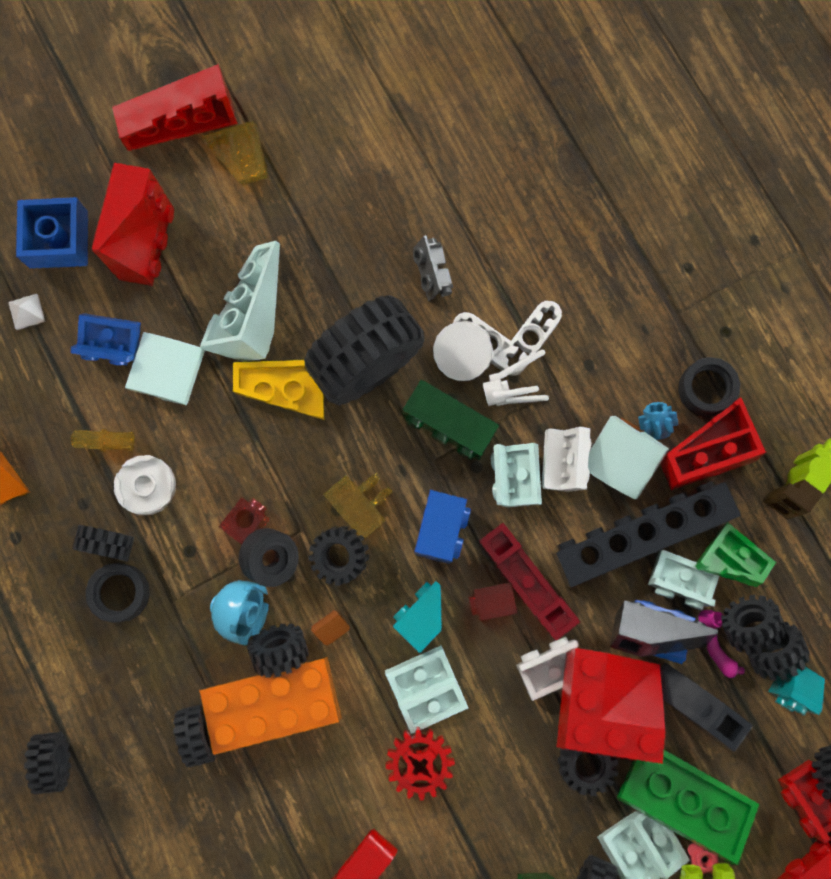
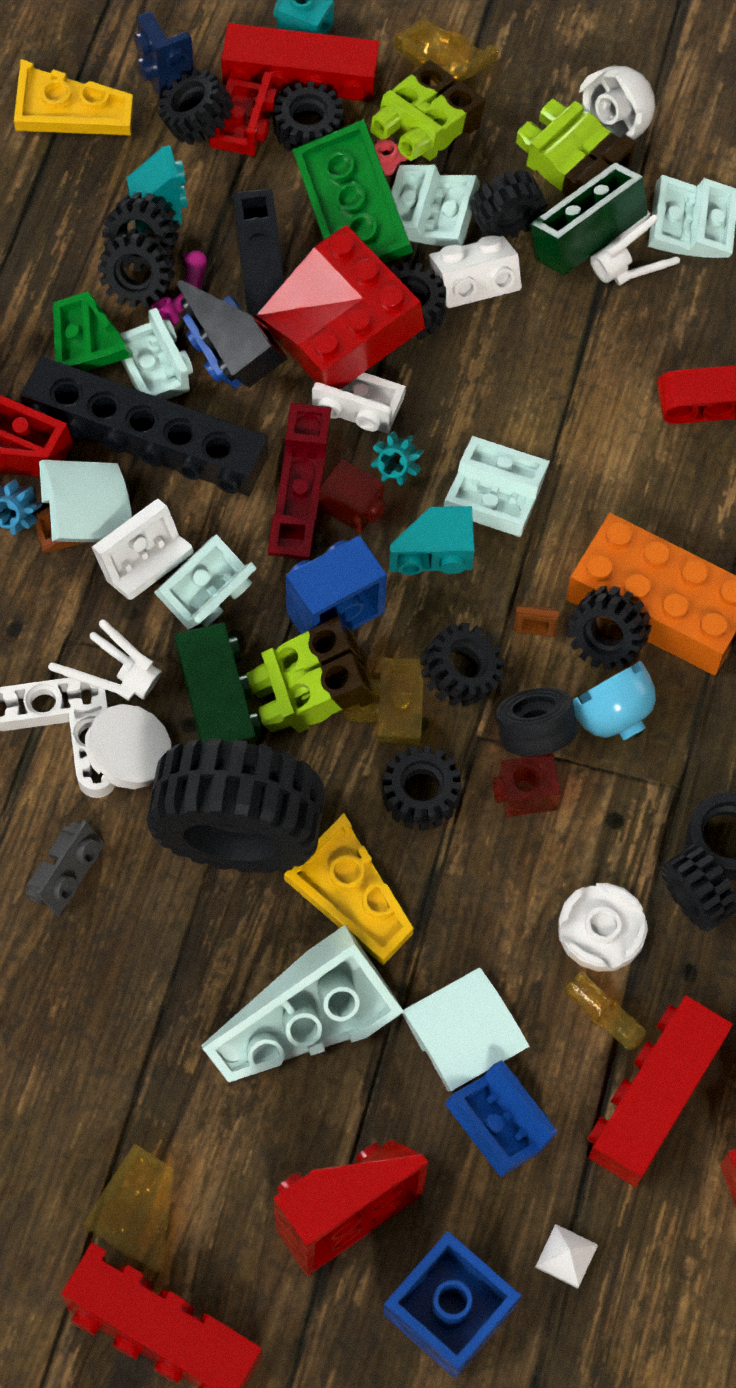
camera: 140 degrees left, 15 degrees down
red gear [385,727,455,801] -> none
none -> hips [247,616,377,733]
none -> black tyre [274,81,343,152]
none -> teal gear [370,431,424,486]
none -> black tyre [382,745,462,830]
none -> white bracket [429,235,522,308]
none -> red brick [587,995,733,1188]

